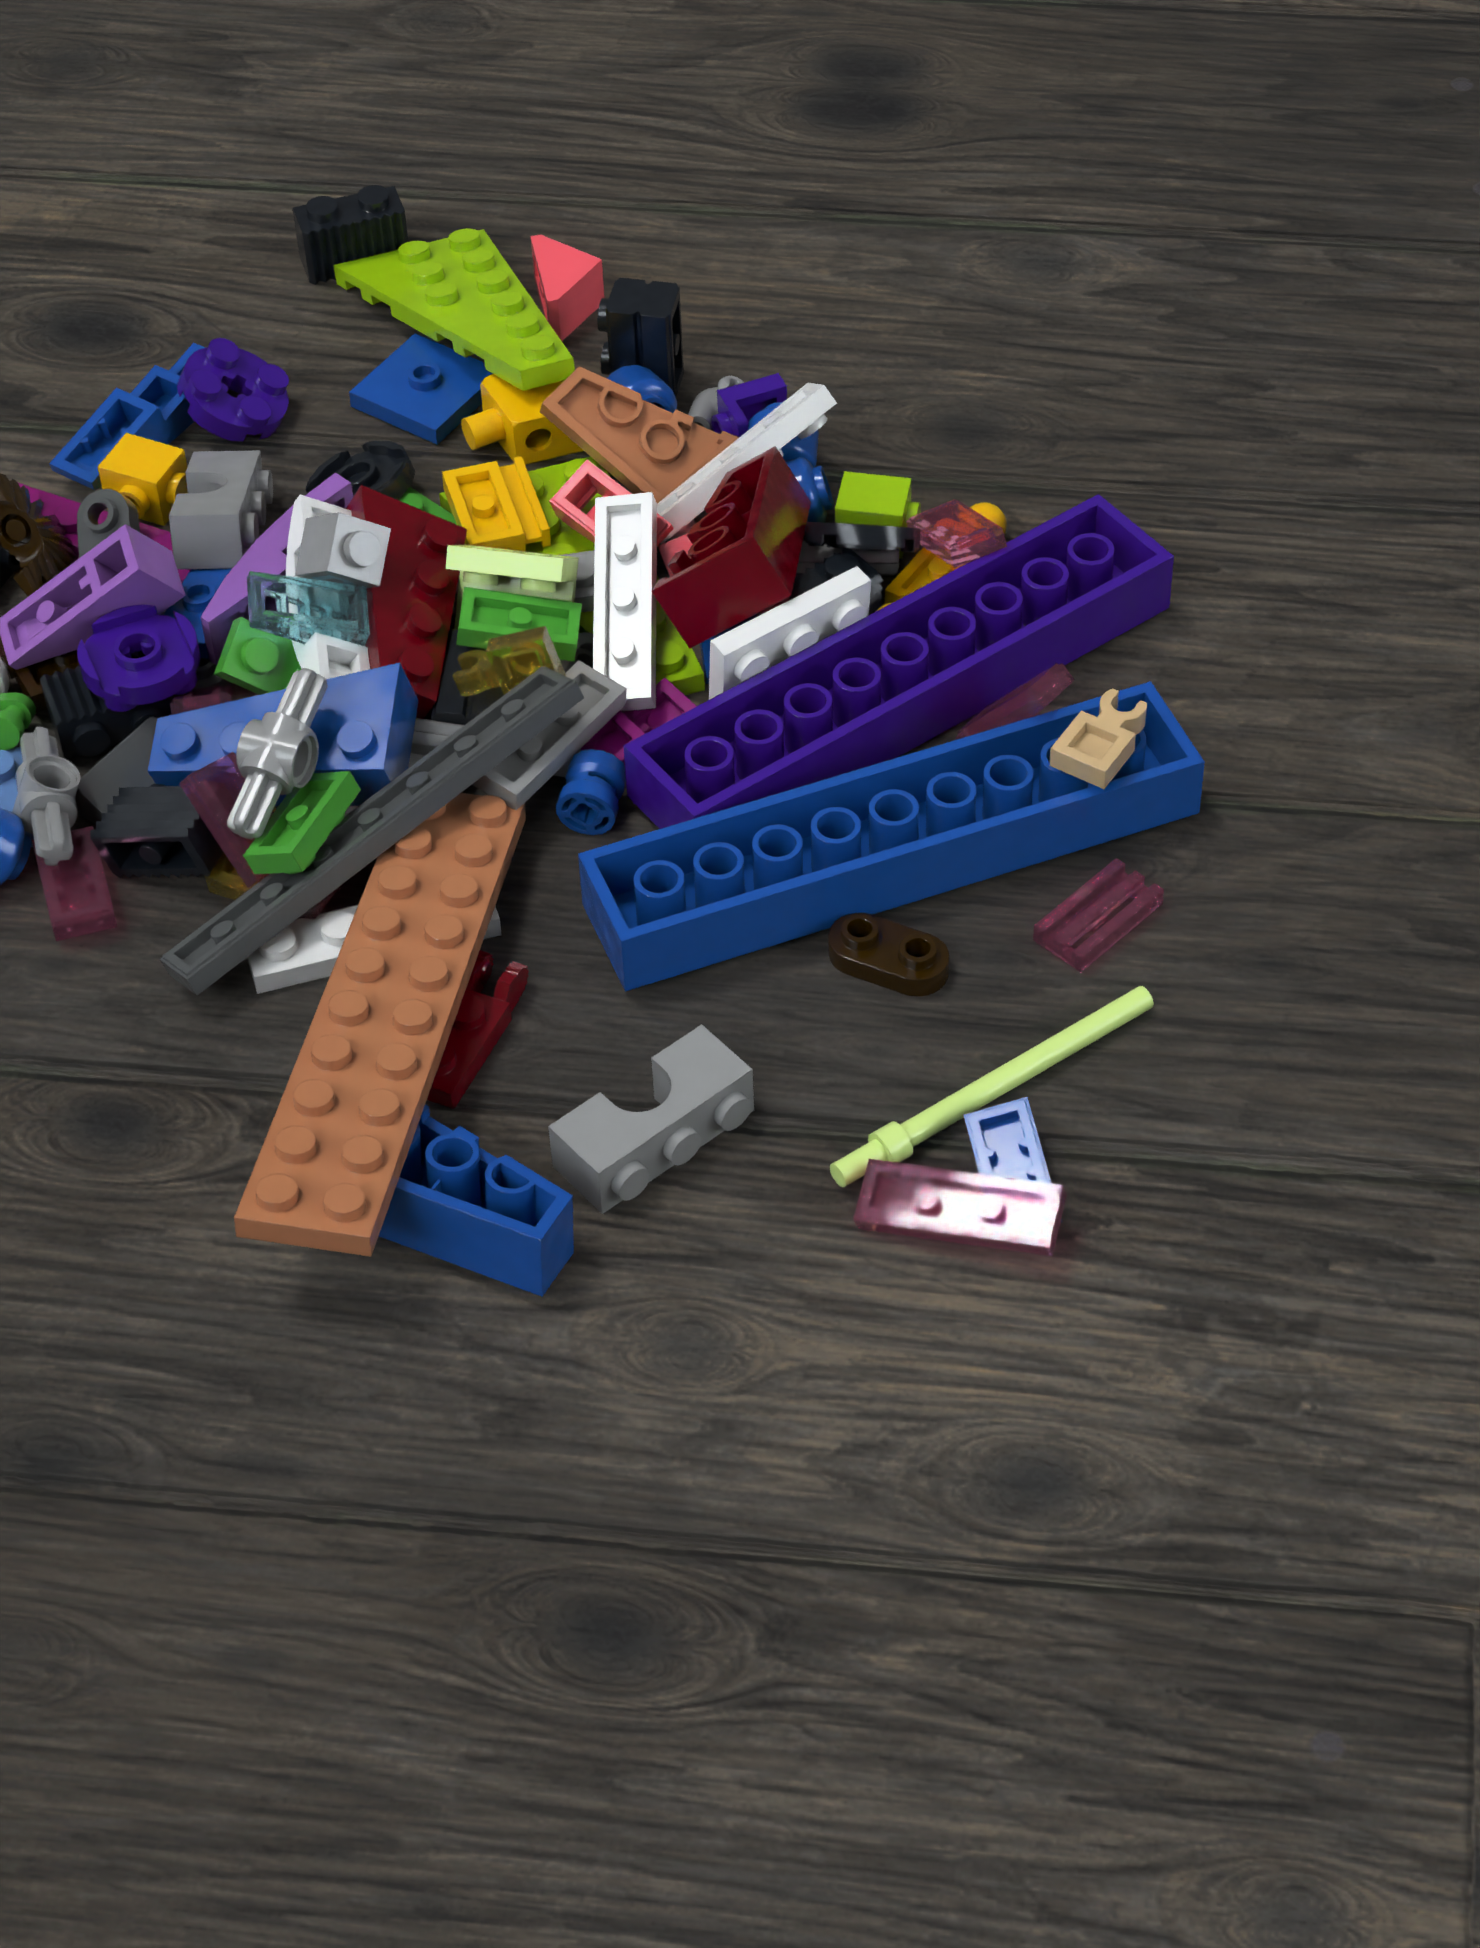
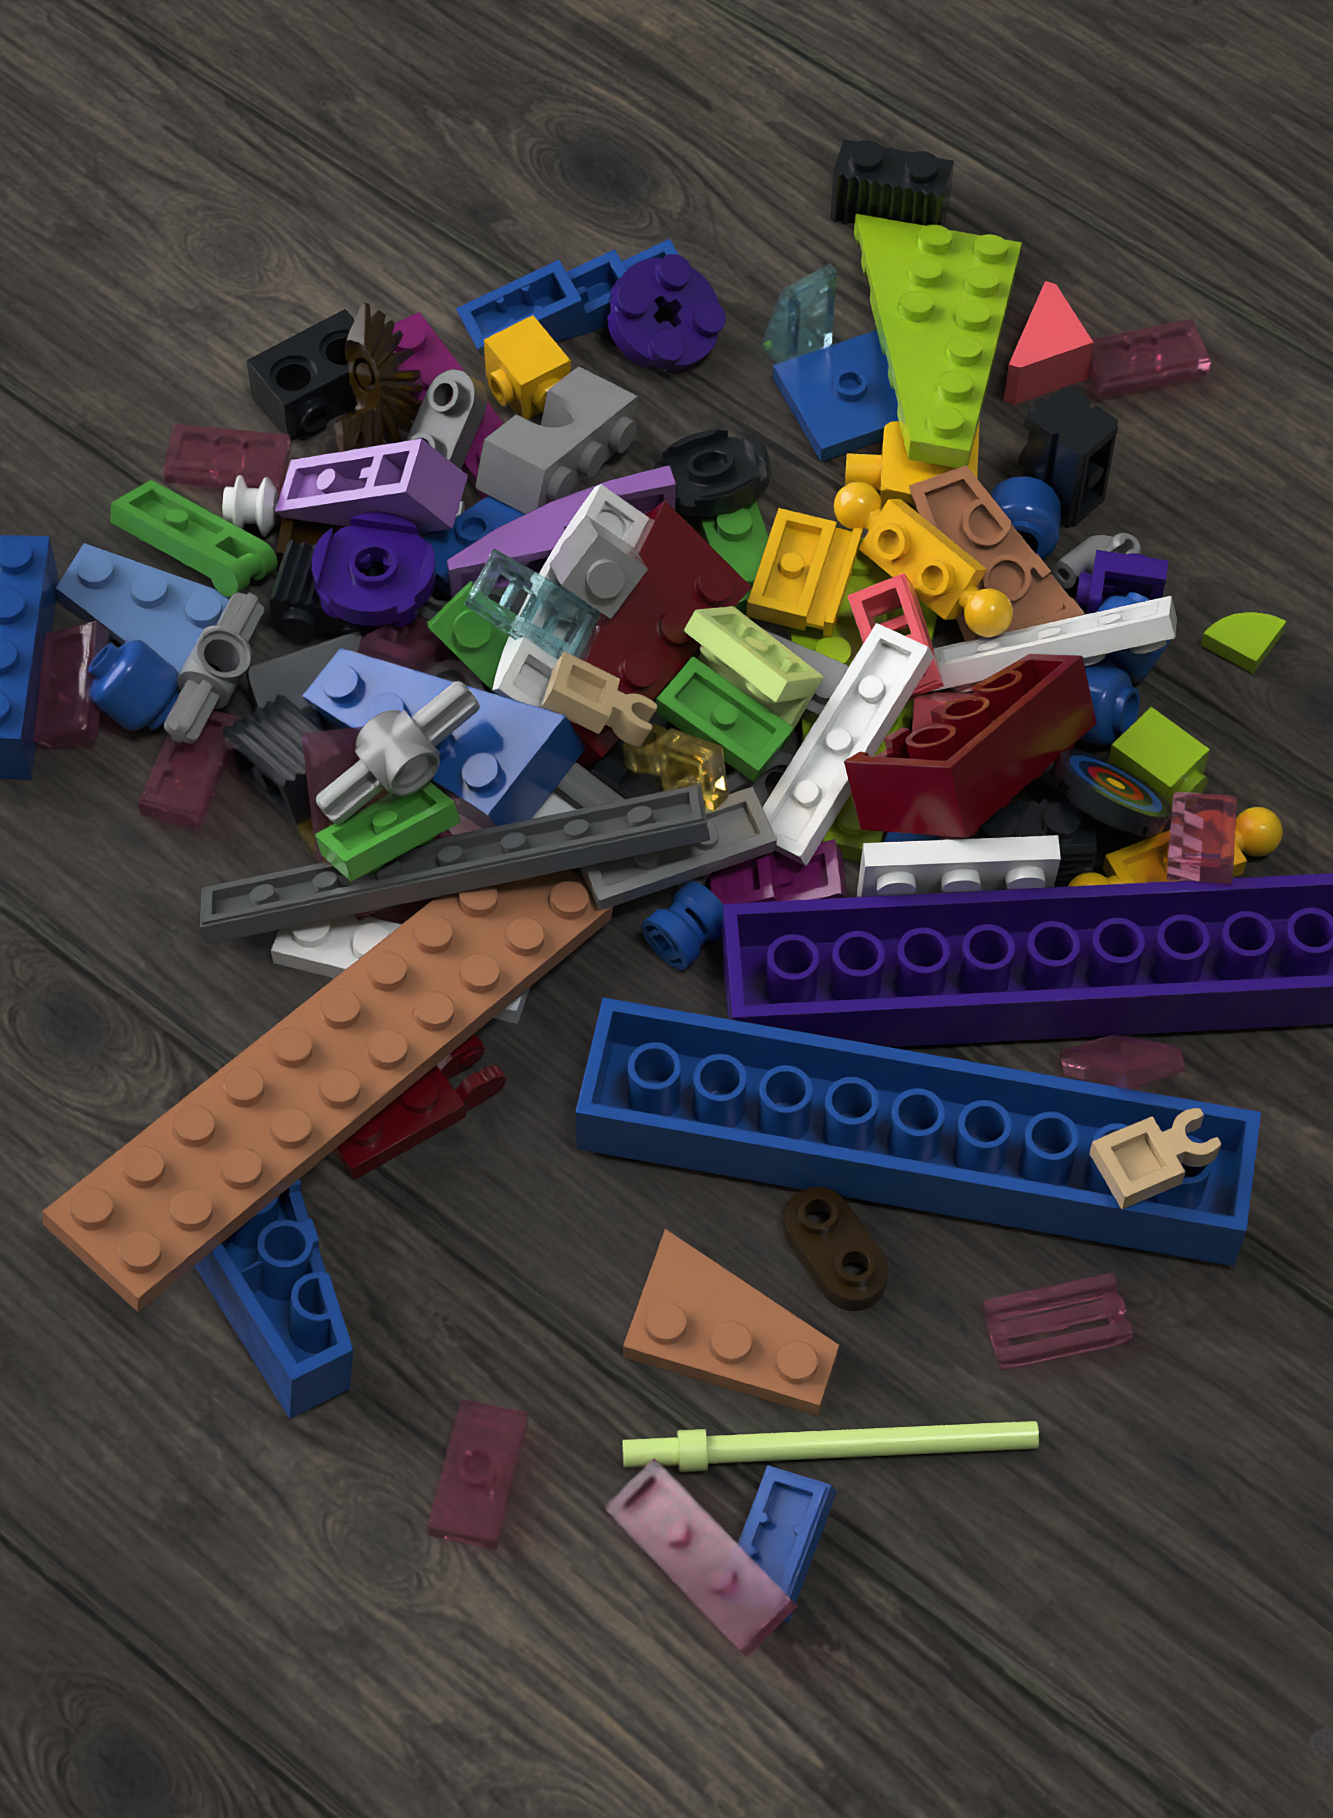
camera: 30 degrees right, 10 degrees up
light grey arch [548,1024,754,1214] -> none
none -> clear pink plate [428,1399,529,1550]
none -> tan plate [542,651,657,747]
none -> nougat wing [623,1229,839,1416]
none -> clear light blue slope [763,263,837,364]
none -> yellow plate [834,482,1013,637]
none -> clear pink plate [1089,319,1211,397]
none -> lime tile [1201,612,1287,674]

